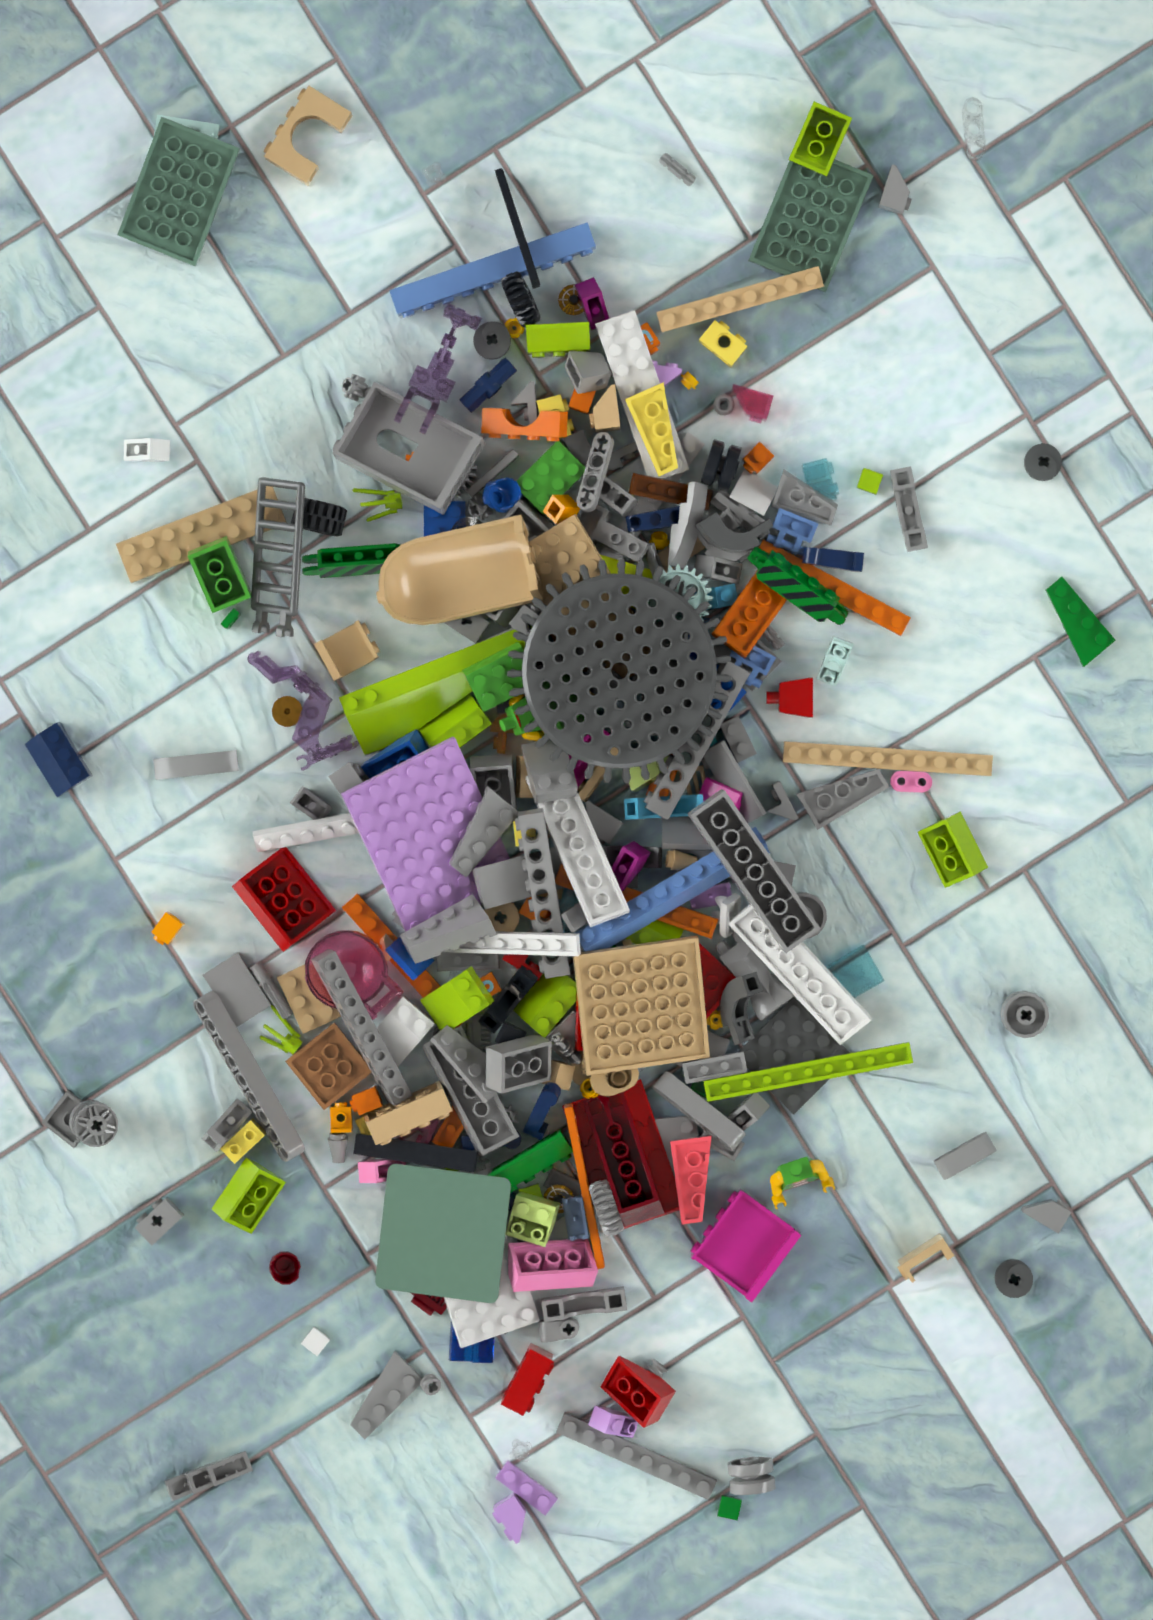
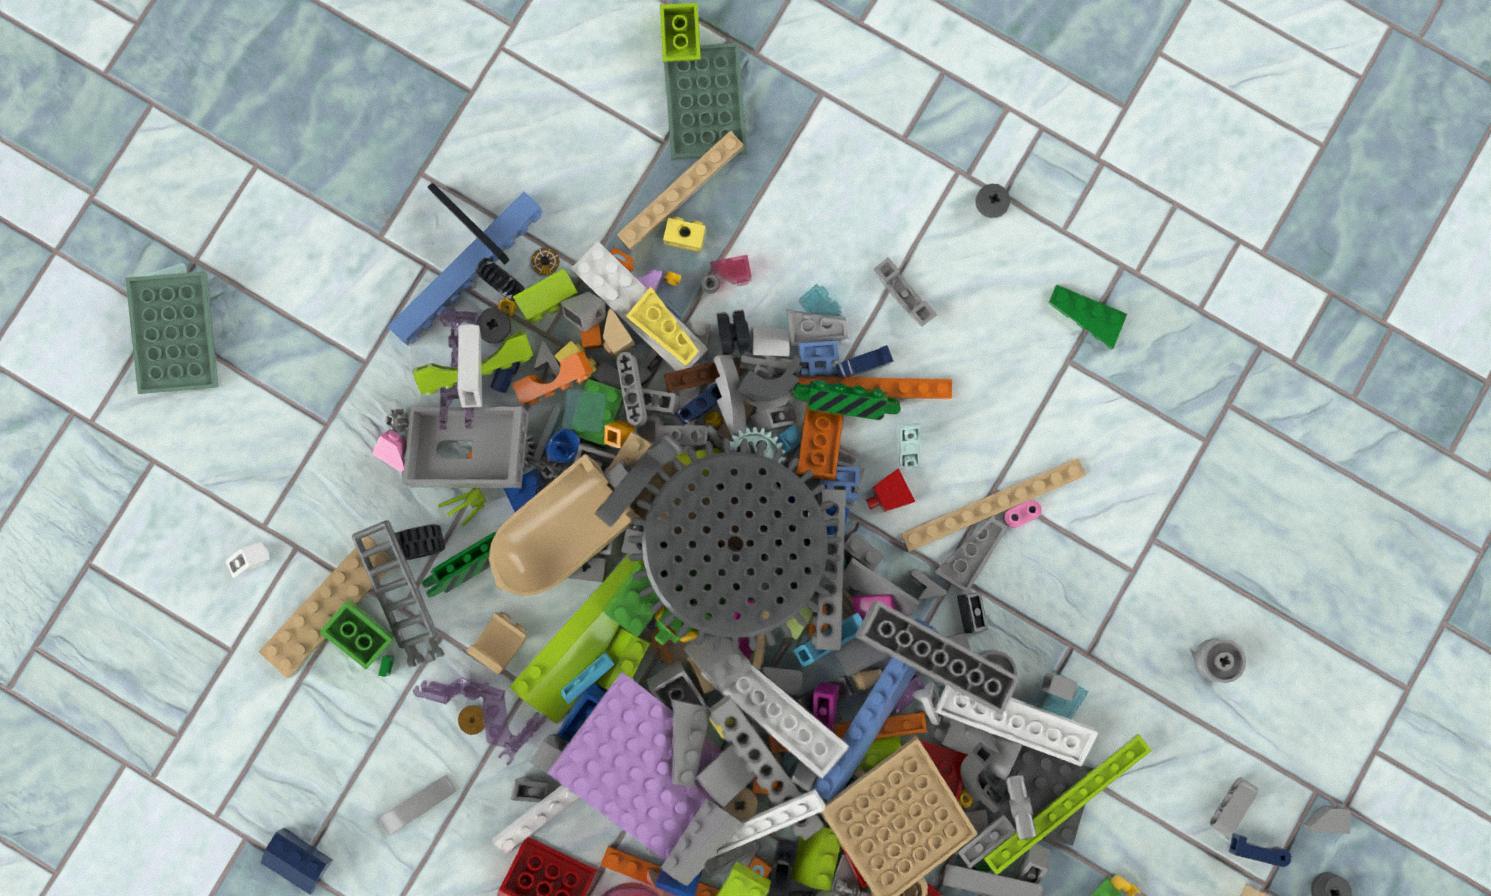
camera: 30 degrees left, 5 degrees down
tan arch [264,86,353,186] -> none
red slope [502,954,542,980] -> none
magenta slope [575,277,609,330] -> none
light grey axle [659,153,696,186] -> none
orange bracket [742,442,774,474] -> none
lime tile [856,468,883,495] -> none
light grey slope [878,164,912,215] -> none
lime slope [917,811,988,888] -> none
none -> bright pink slope [372,429,407,473]
none -> lime arch [412,330,533,395]
none -> white slope [458,324,482,407]
none -> medium azure tile [560,652,615,704]
none -> clear light blue tile [562,389,607,433]
none -> dark grey beam [595,433,683,527]
none -> light grey brick [604,460,631,488]
none -> black slope [957,591,988,634]
none -> light grey piece [1006,775,1036,840]
none -> light grey brick [1040,672,1078,701]
none -> dark blue leg [1229,833,1291,867]

